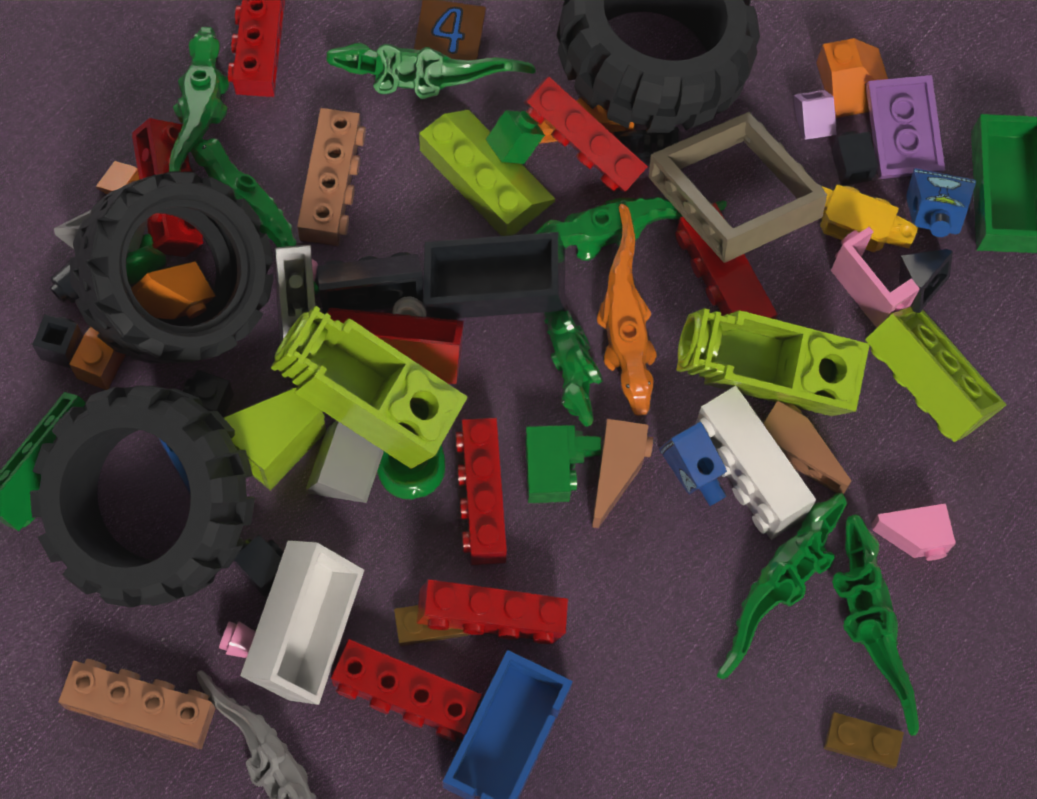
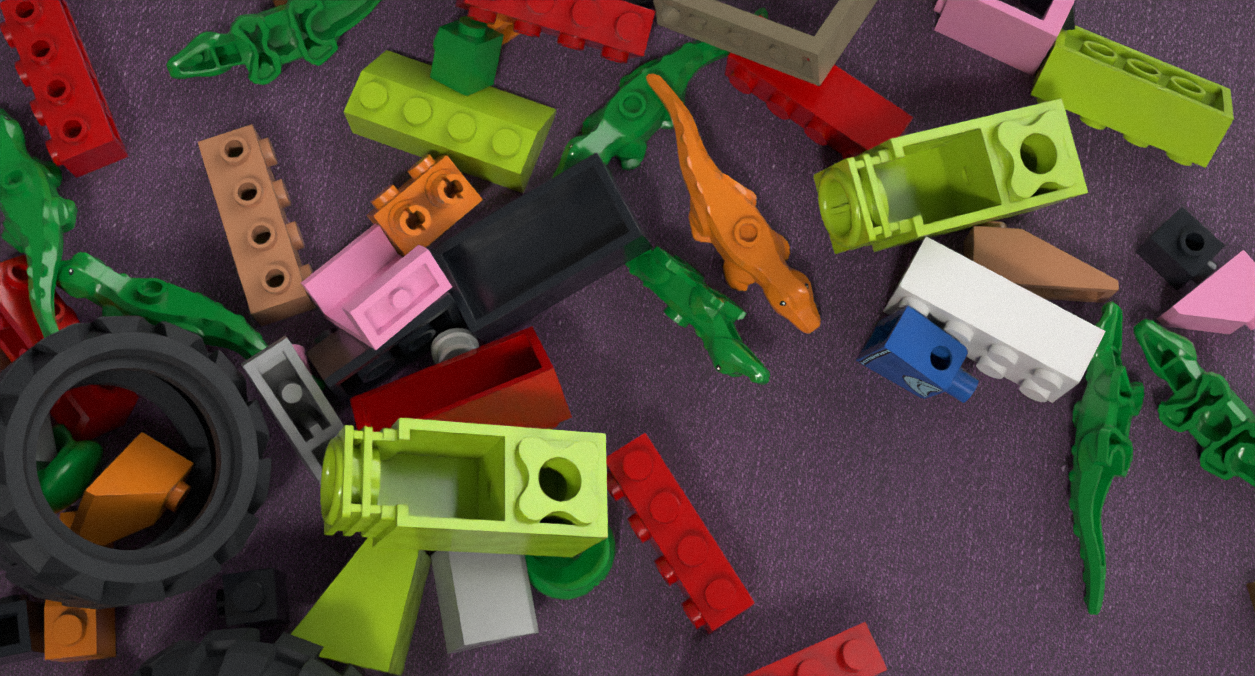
camera: 25 degrees left, 5 degrees up
green hinge [525,425,602,503] -> none
nougat slope [592,419,653,528] -> none
none -> bright pink panel [301,224,452,350]
none -> orange brick [366,154,483,257]
none -> black brick [1135,206,1225,290]

